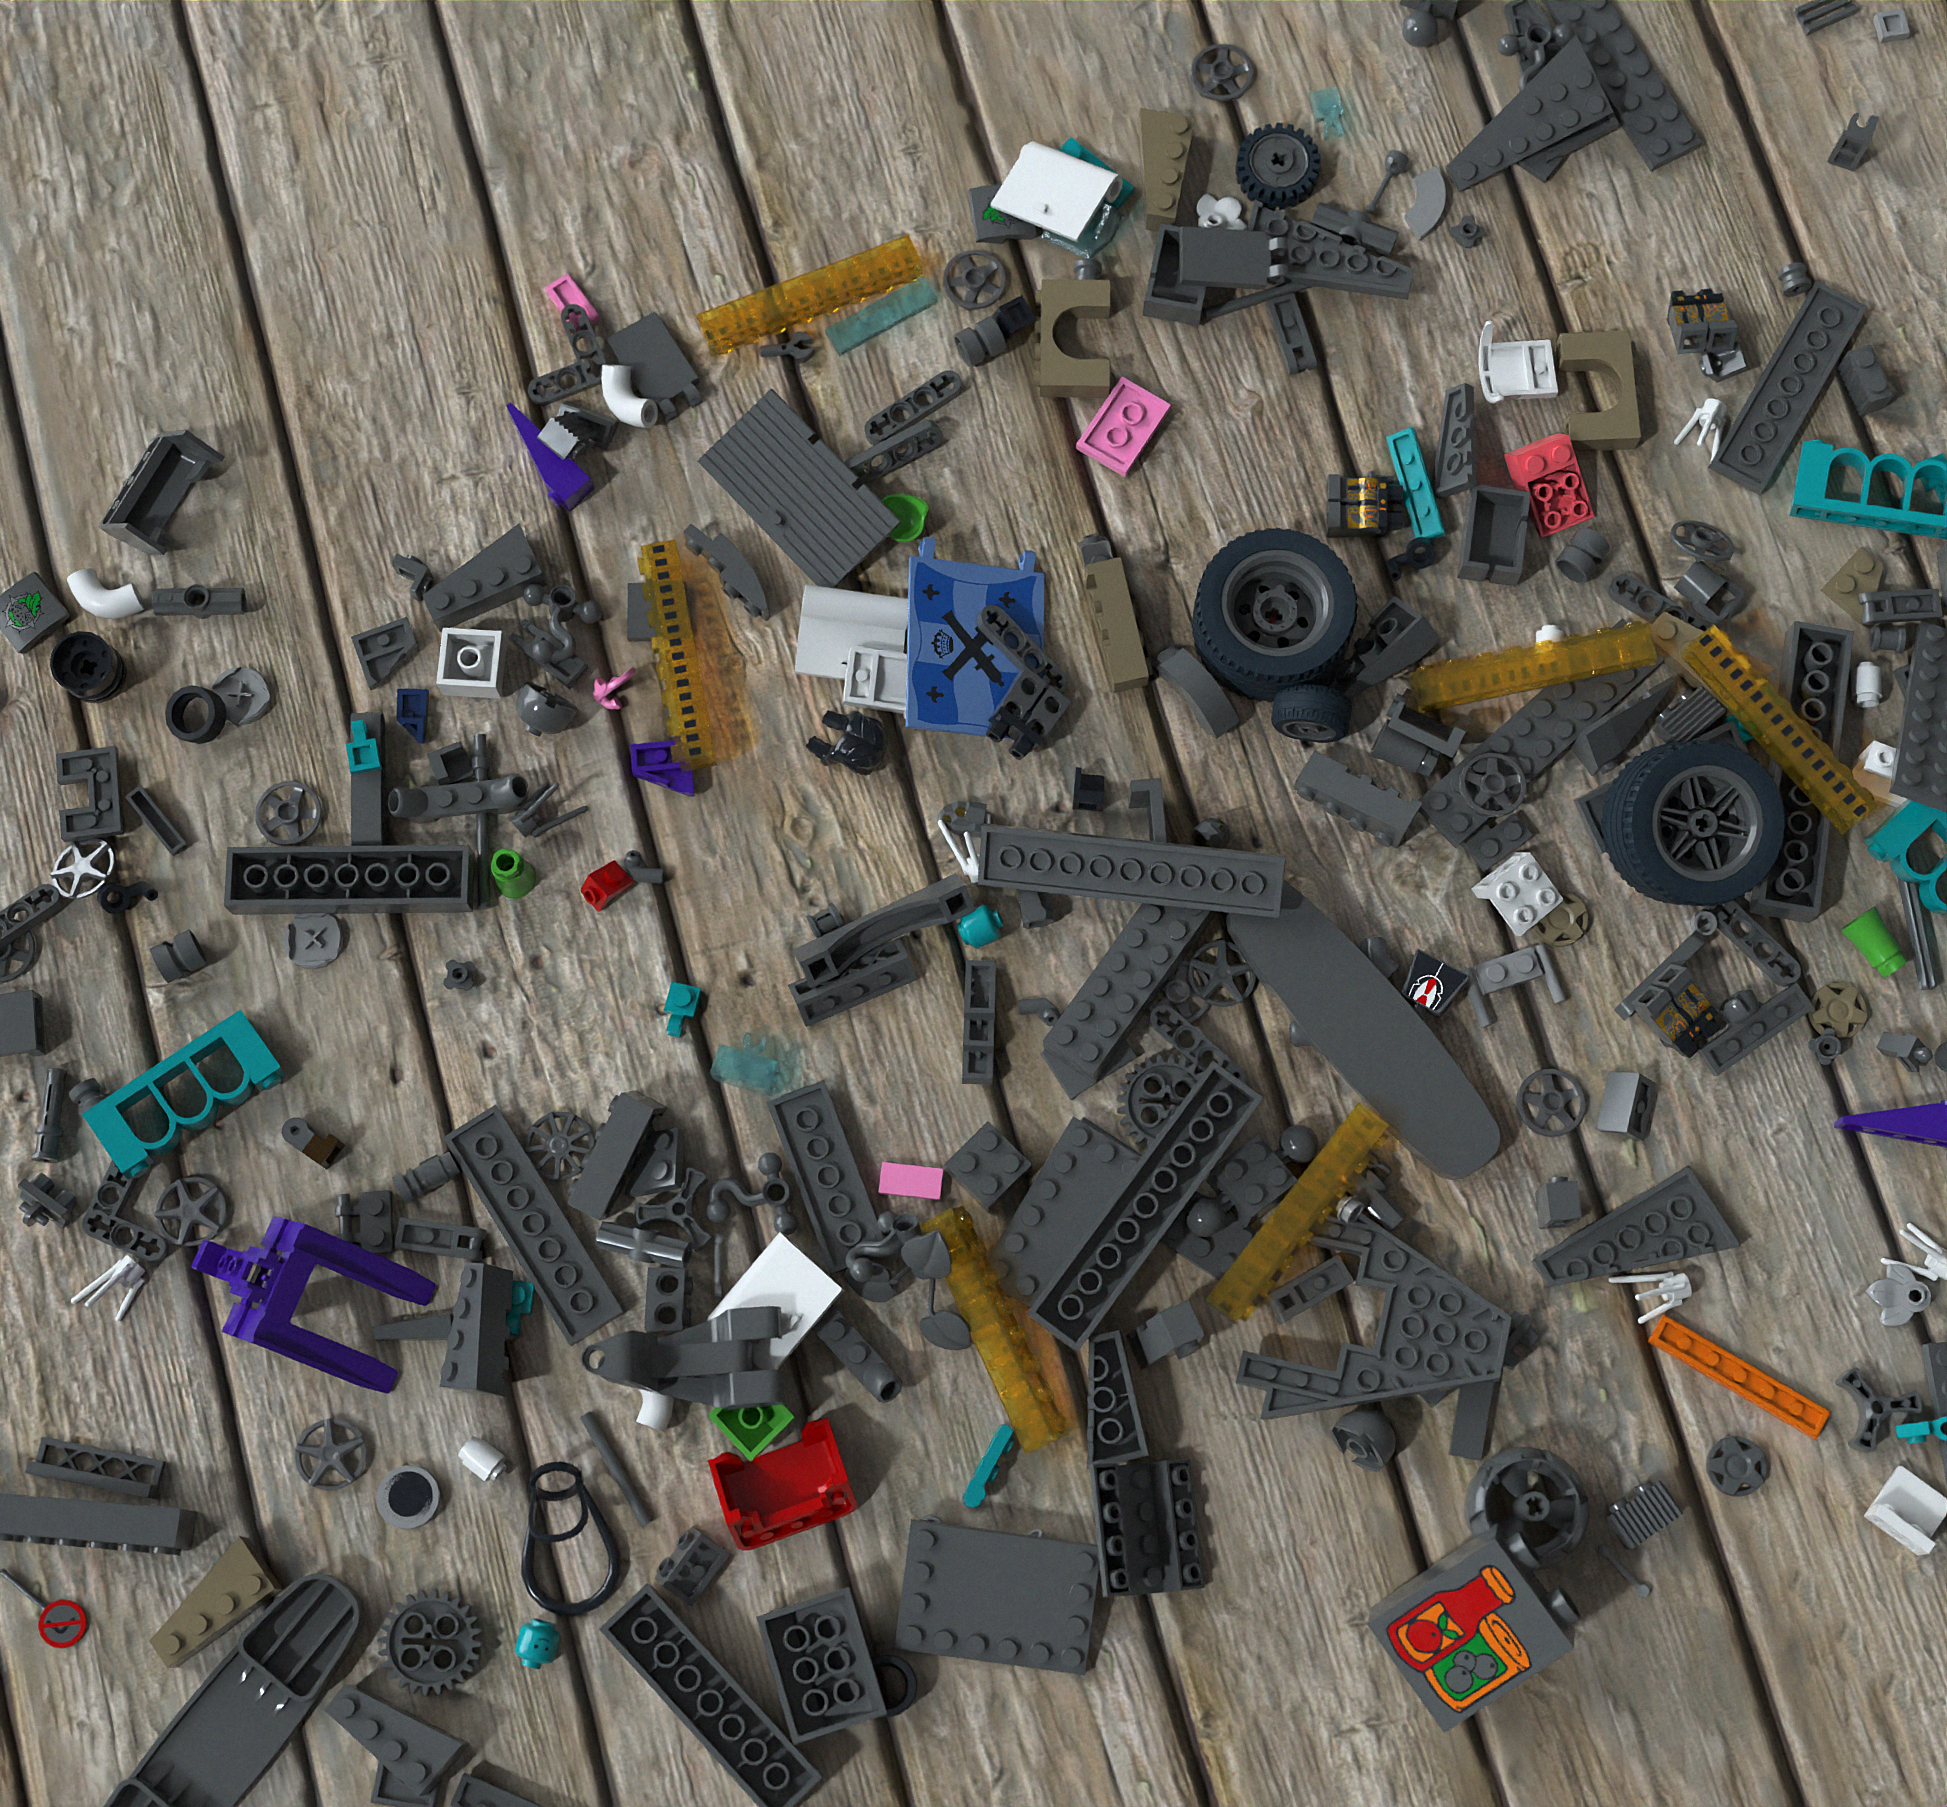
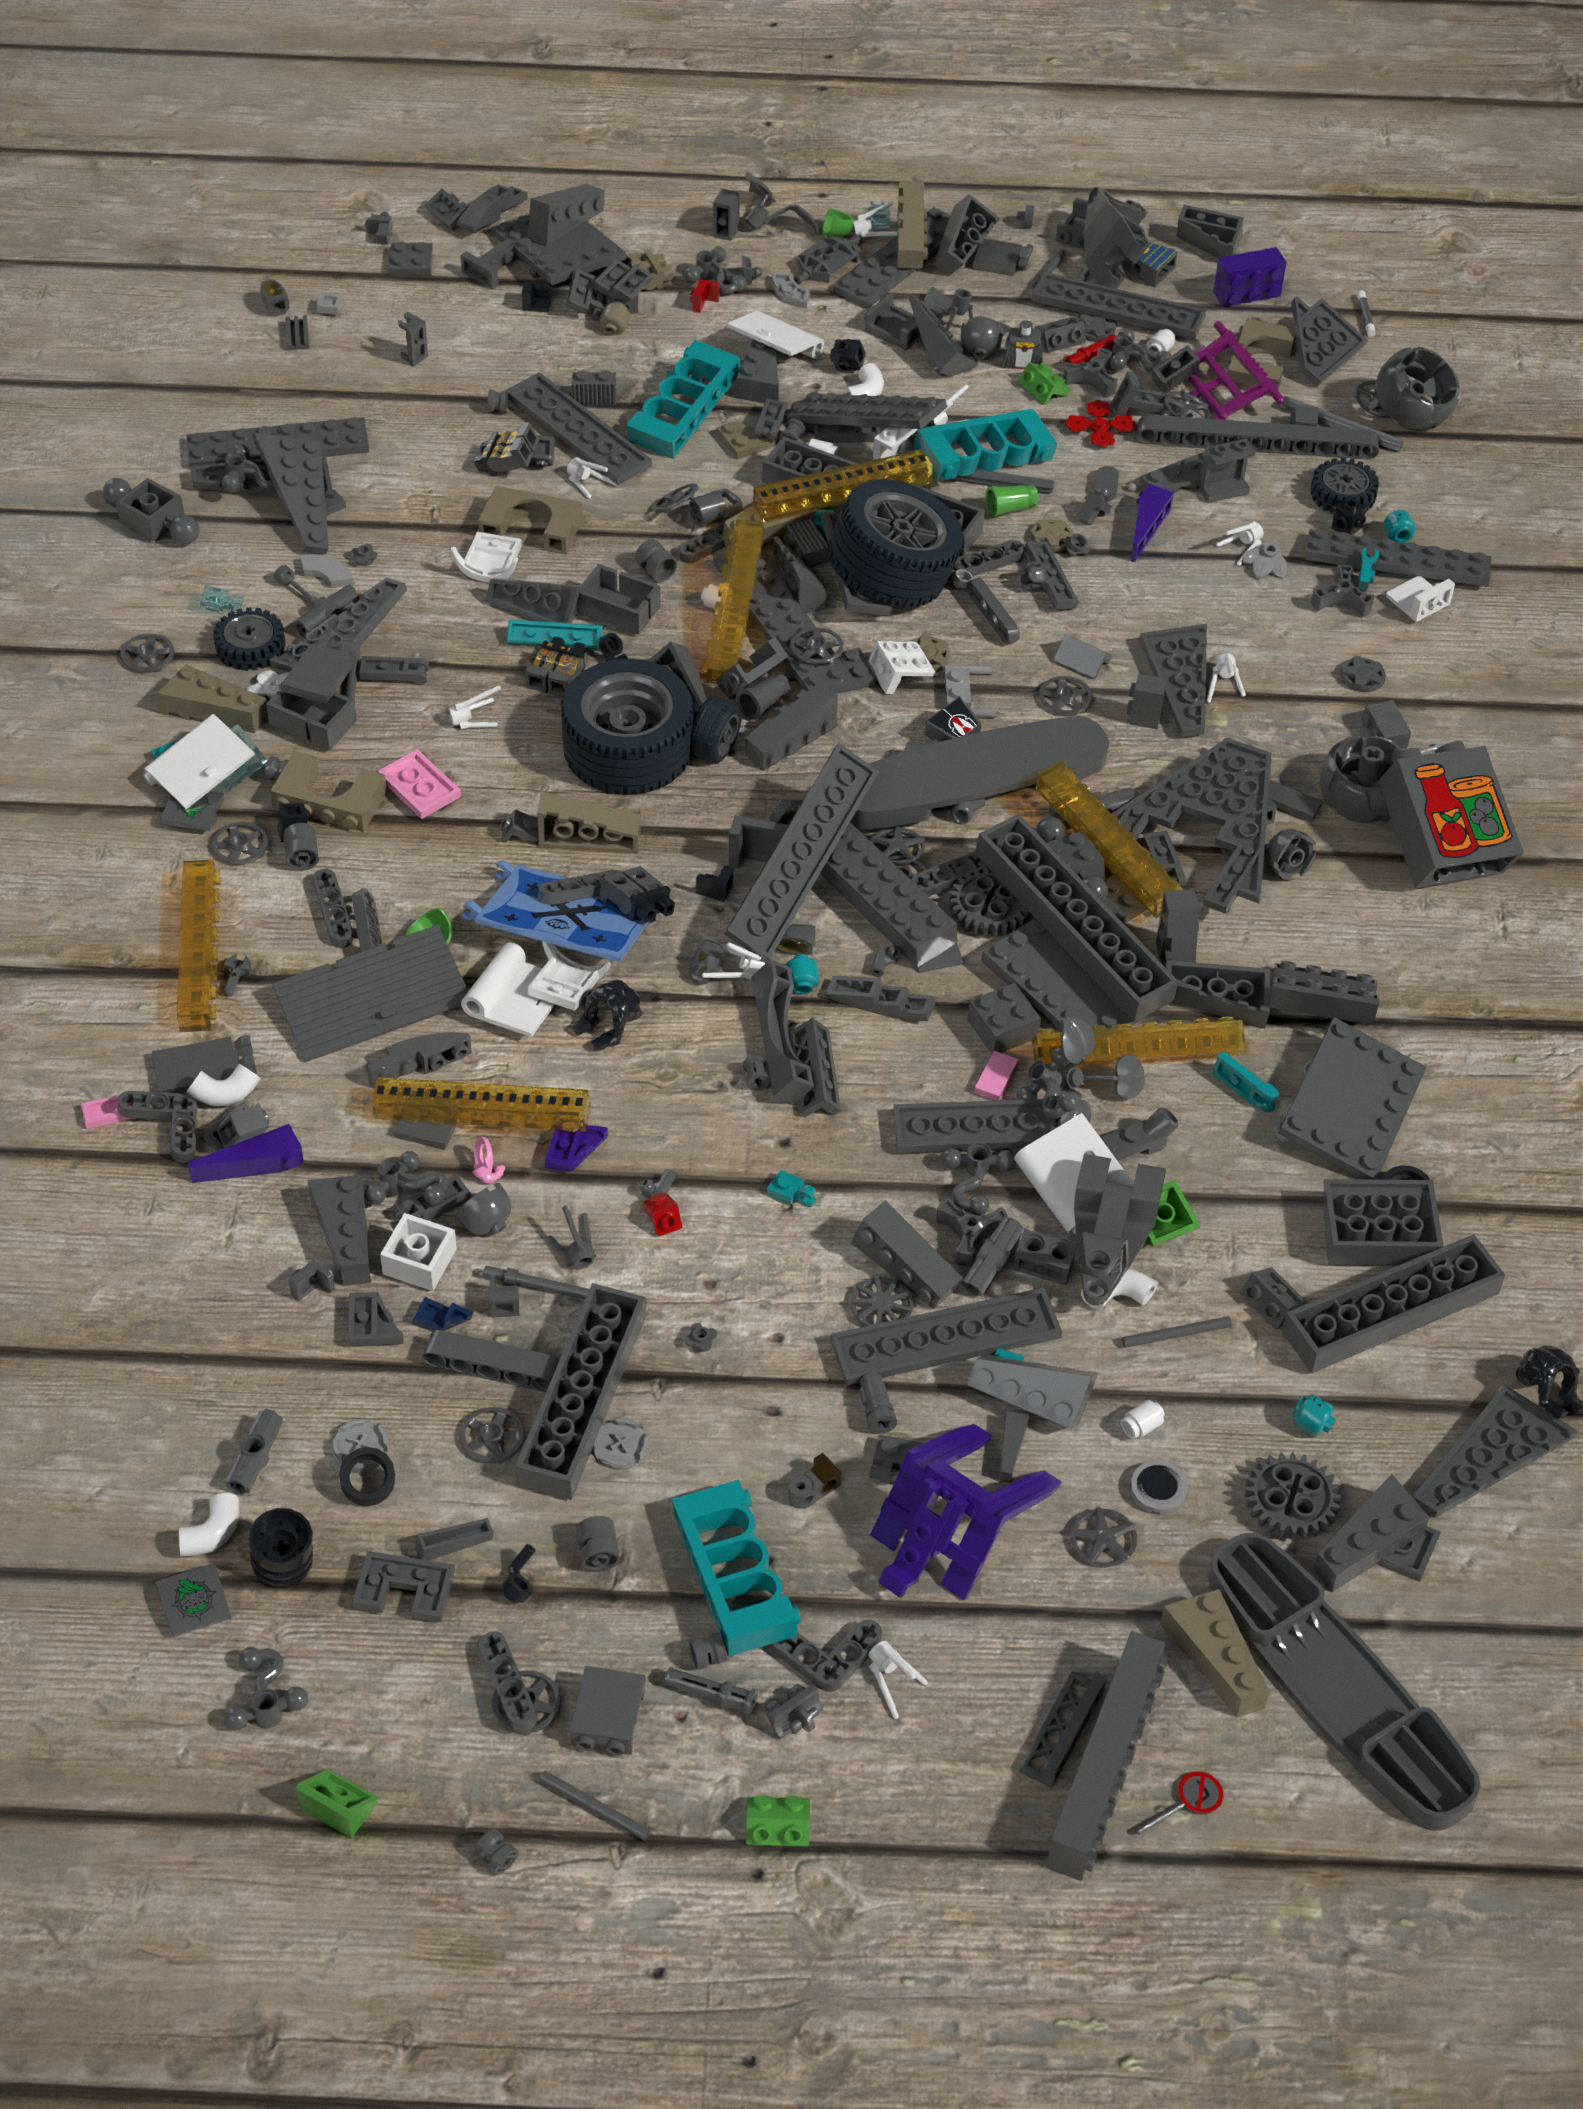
camera: 75 degrees left, 25 degrees down
flat silver wheel [50,838,115,899] -> none
dark grey windscreen [99,430,225,555] -> none
flat silver wheel [155,1177,226,1246] -> none
teal plate [346,720,382,775] -> none
dark grey plate [388,774,529,823] -> none
dark grey plate [394,1217,487,1261] -> none
bright green plant [491,848,536,898] -> none
black animal [521,1461,621,1616] -> none
dark grey wing [625,1127,685,1198] -> none
red windscreen [708,1417,857,1551] -> none
clear light blue brick [710,1032,780,1097] -> none
light grey hinge [712,1233,724,1297] -> none
clear light blue tile [825,276,938,356] -> none
dark grey arch [1150,645,1240,739] -> none
light grey plate [1336,1195,1364,1224] -> none
coral slope [1504,433,1594,538] -> none
hips [1631,964,1719,1058] -> none
orange tile [1647,1314,1831,1440] -> none
none -> white plant [448,686,501,730]

